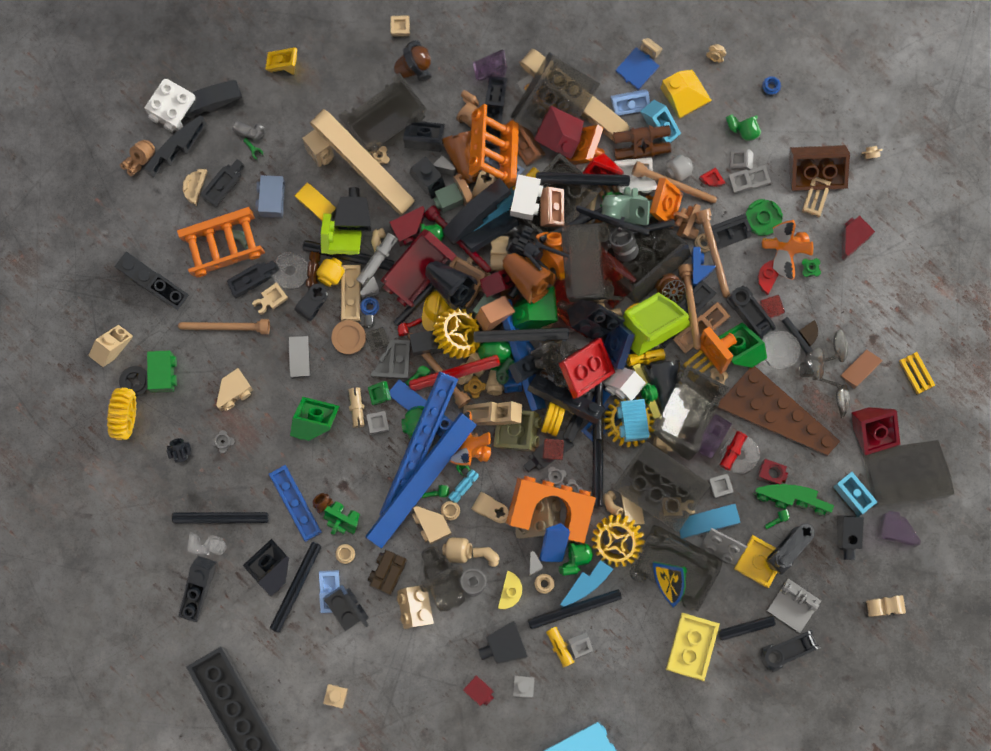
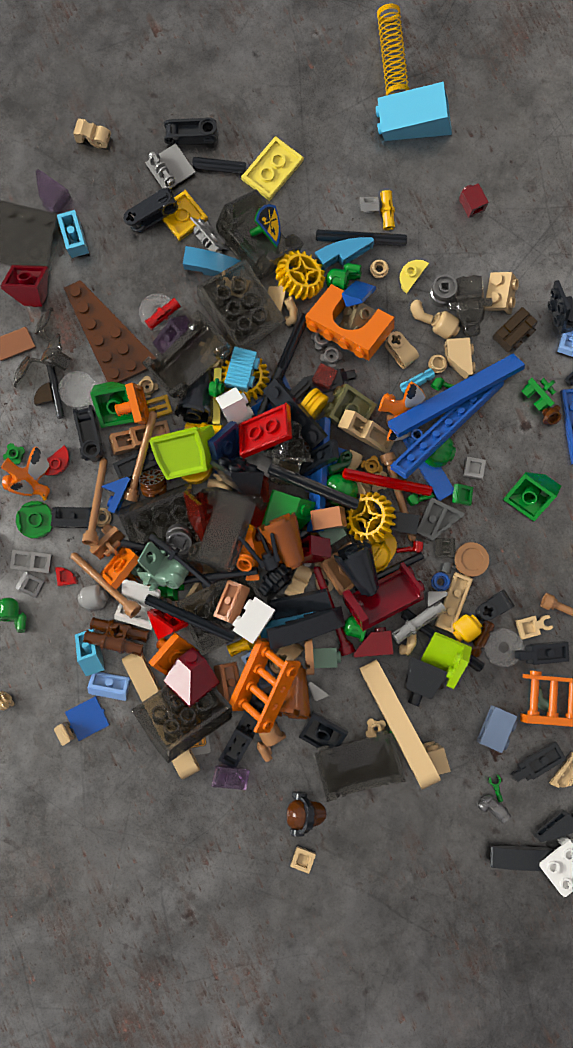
camera: 155 degrees left, 5 degrees up
yellow slope [265,47,297,75] -> none
light grey slope [289,336,310,377] -> none
yellow slope [294,182,336,221] -> none
tan plate [335,544,355,564] -> none
tan pin [348,388,365,428] -> none
black torso [409,157,446,200] -> none
black torso [478,621,528,664] -> none
light grey plate [513,676,534,698] -> none
light grey slope [529,551,543,576] -> none
yellow slope [660,70,711,119] -> none
light grey plate [708,474,733,498] -> none
green slope [753,484,834,516] -> none
dark red brick [756,459,788,485] -> none
clear red plate [760,295,785,318] -> none
green hand [764,510,790,529] -> none
black torso [837,515,864,560] -> none

